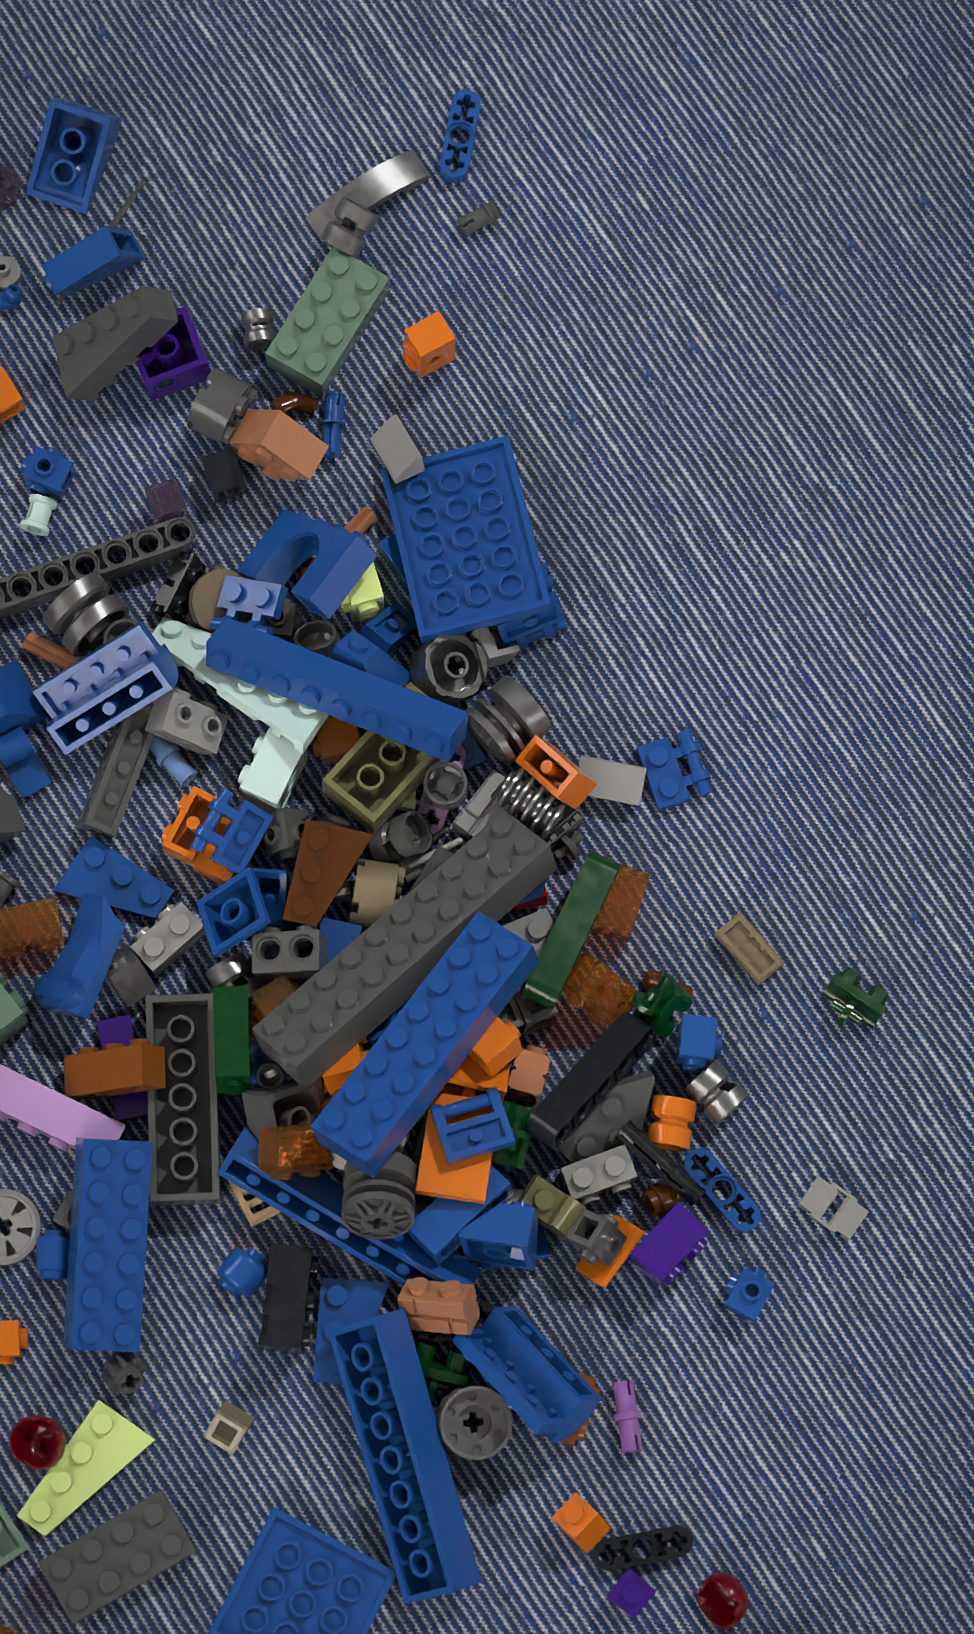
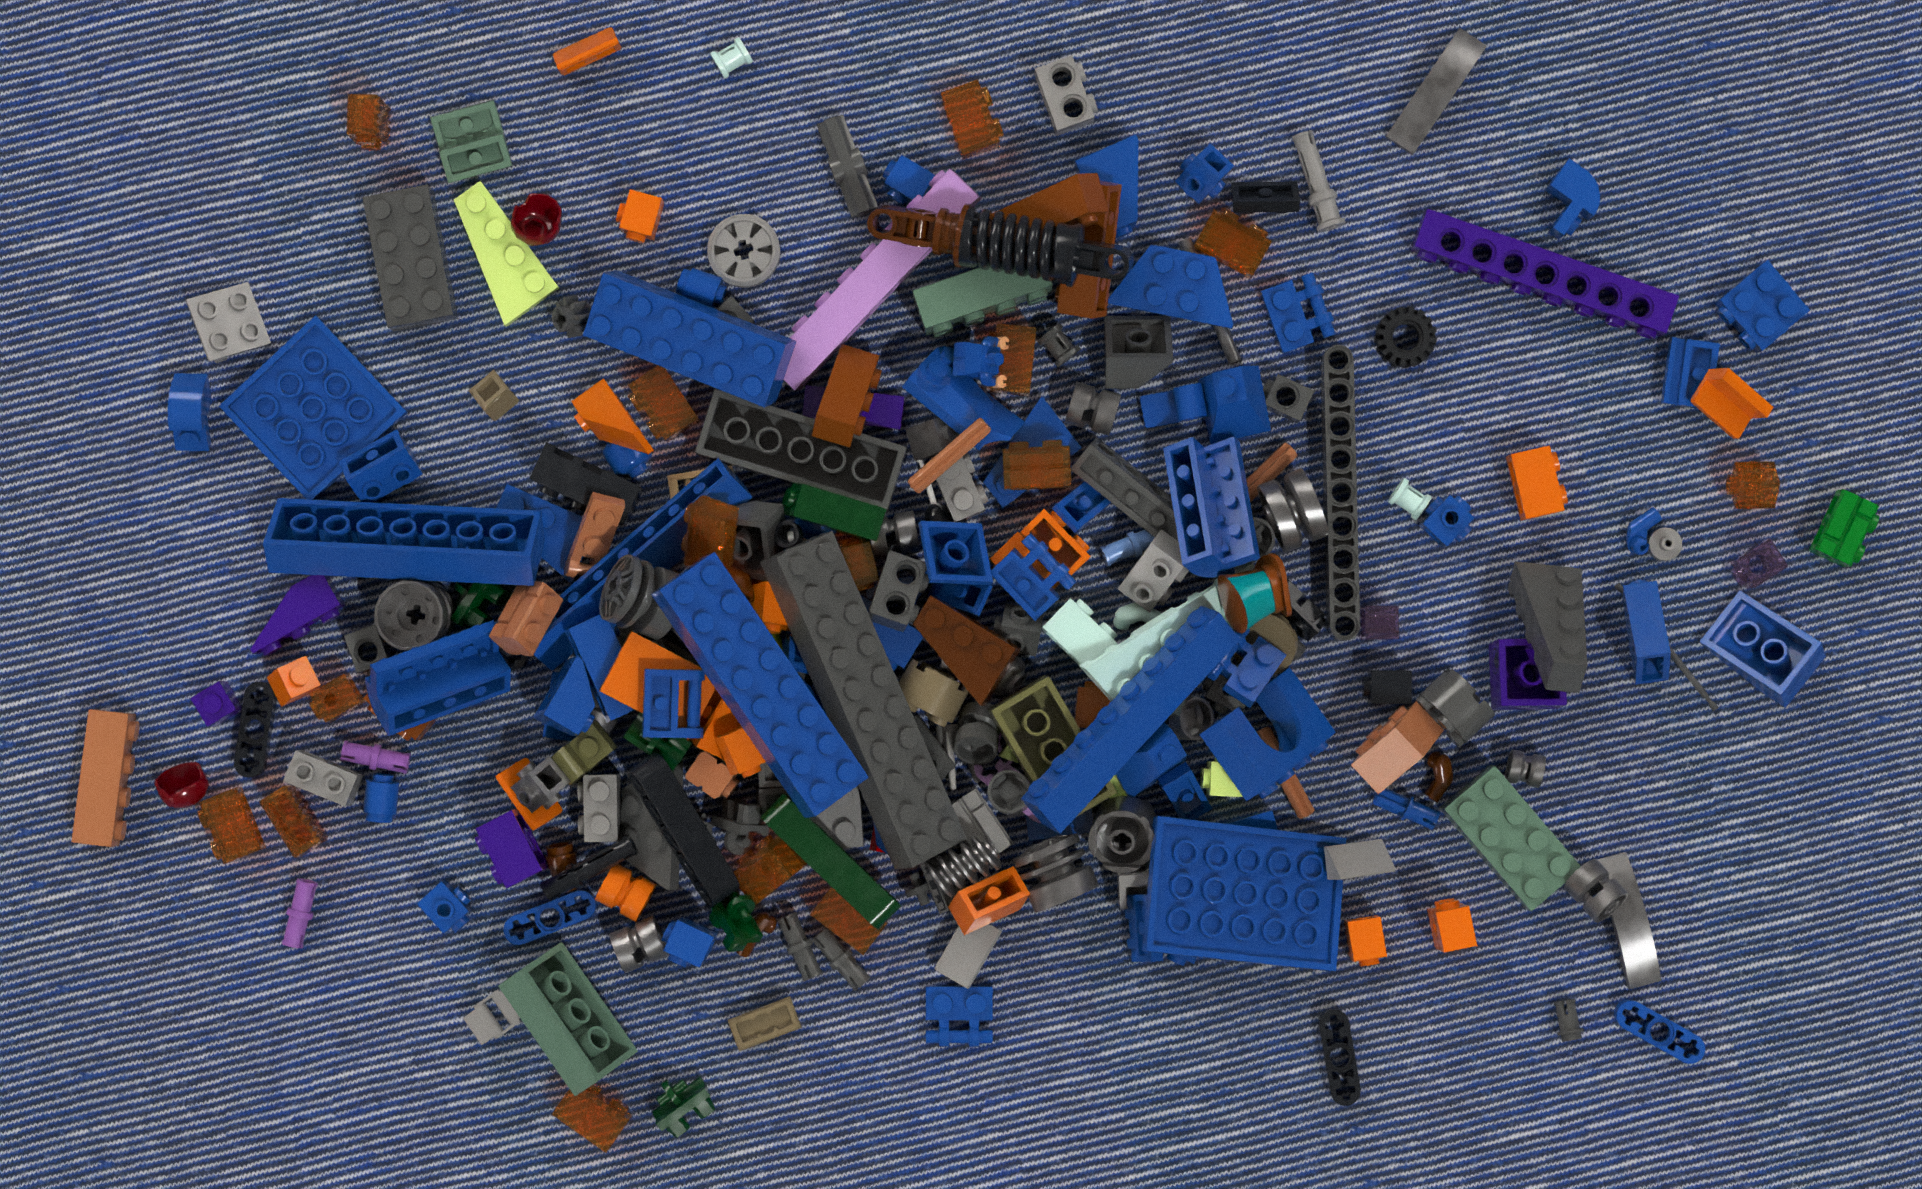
camera: 115 degrees right, 10 degrees up
none -> clear orange brick [198,787,266,864]
none -> dark purple slope [250,575,346,657]
none -> clear orange brick [259,785,328,858]
none -> medium lavender pin [282,878,318,948]
none -> light grey brick [283,750,364,806]
none -> clear orange brick [309,674,366,723]
none -> blue brick [339,429,423,503]
none -> dark grey brick [344,624,392,676]
none -> blue brick [363,773,400,823]
none -> sand green brick [498,942,638,1096]
none -> clear orange brick [552,1083,632,1153]
none -> nougat plate [564,492,625,578]
none -> orange slope [571,378,654,454]
none -> clear orange brick [628,365,700,443]
none -> dark grey hips [711,798,769,855]
none -> dark grey pin [777,912,823,982]
none -> dark grey pin [811,927,870,991]
none -> nougat axle [908,418,991,493]
none -> black hinge [916,459,953,522]
none -> blue piece [952,336,1009,388]
none -> clear orange brick [1002,440,1071,491]
none -> blue slope [1052,481,1111,534]
none -> flat silver wheel [1064,382,1121,436]
none -> light aqua arm [1113,602,1162,630]
none -> dark orange hat [1218,553,1292,633]
none -> black beam [1318,1008,1361,1106]
none -> orange brick [1344,915,1387,966]

